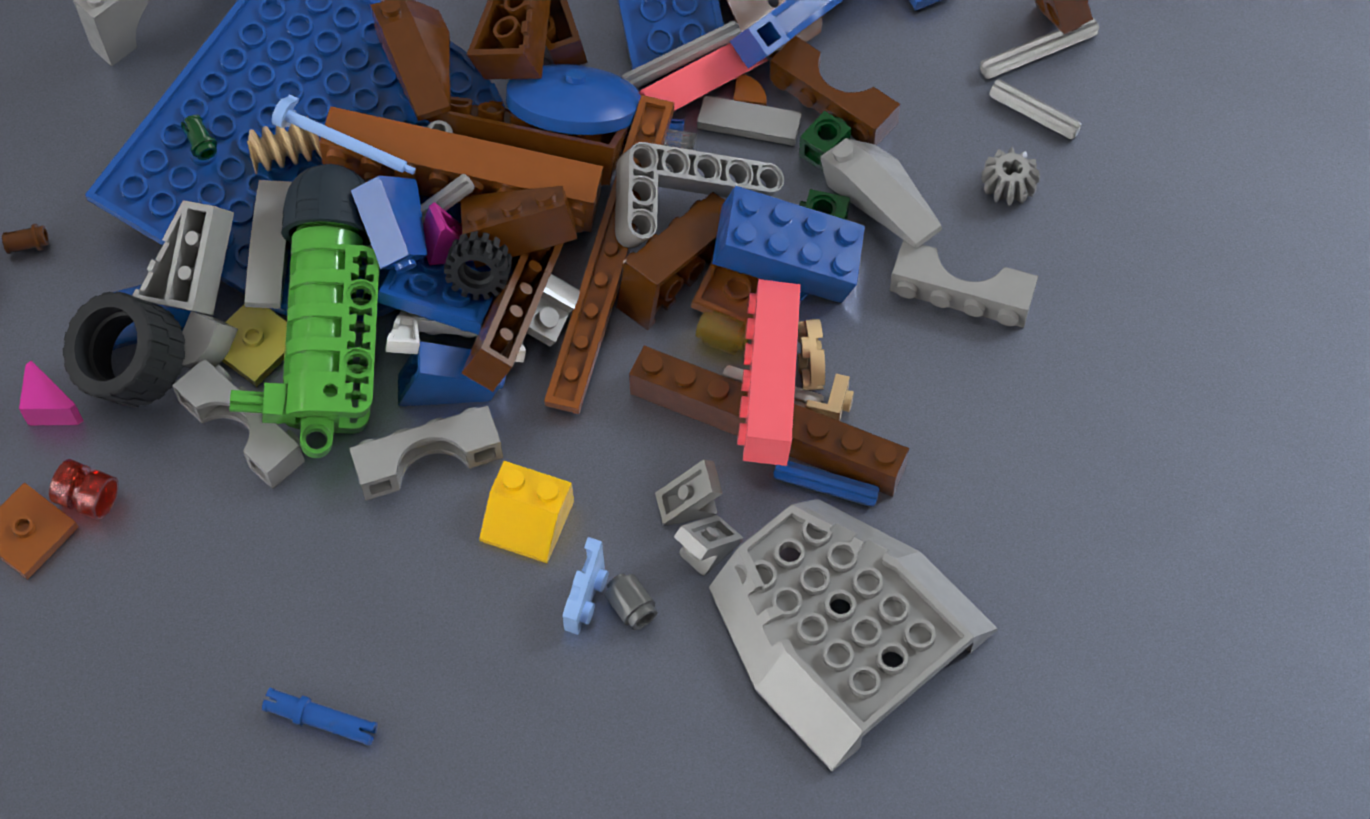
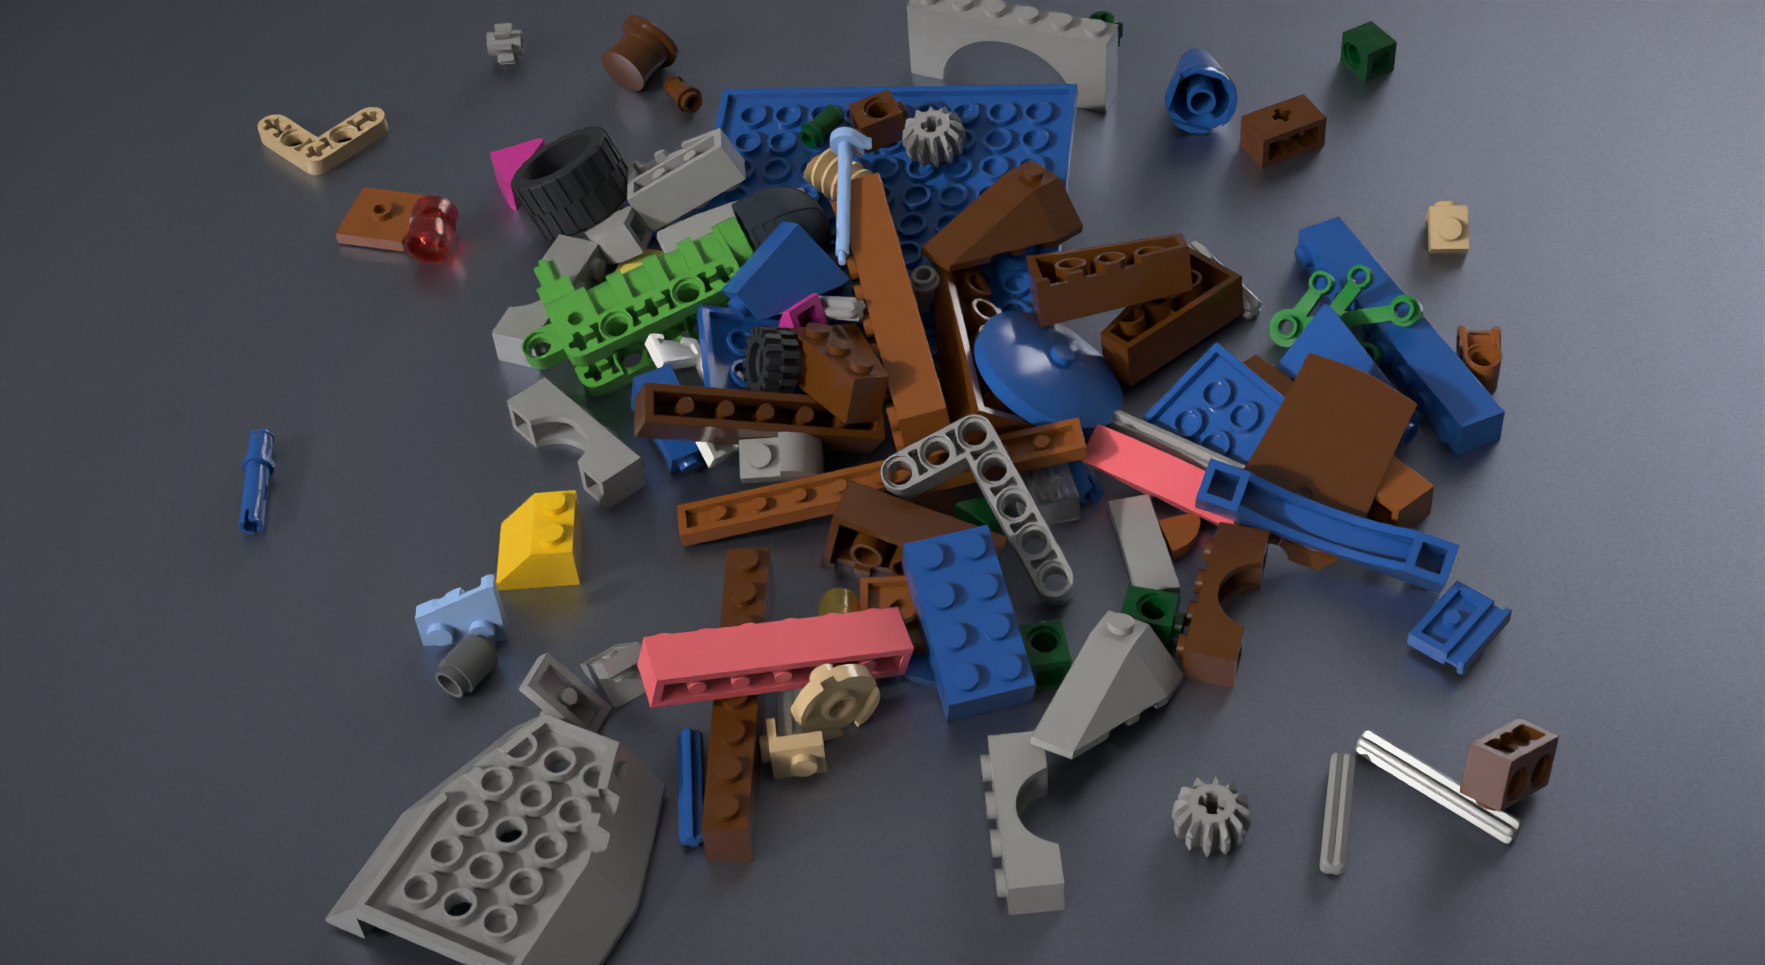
camera: 70 degrees right, 15 degrees down
none -> reddish brown brick [848,89,909,154]
none -> light grey gear [902,105,966,168]
none -> green slope [954,496,1013,533]

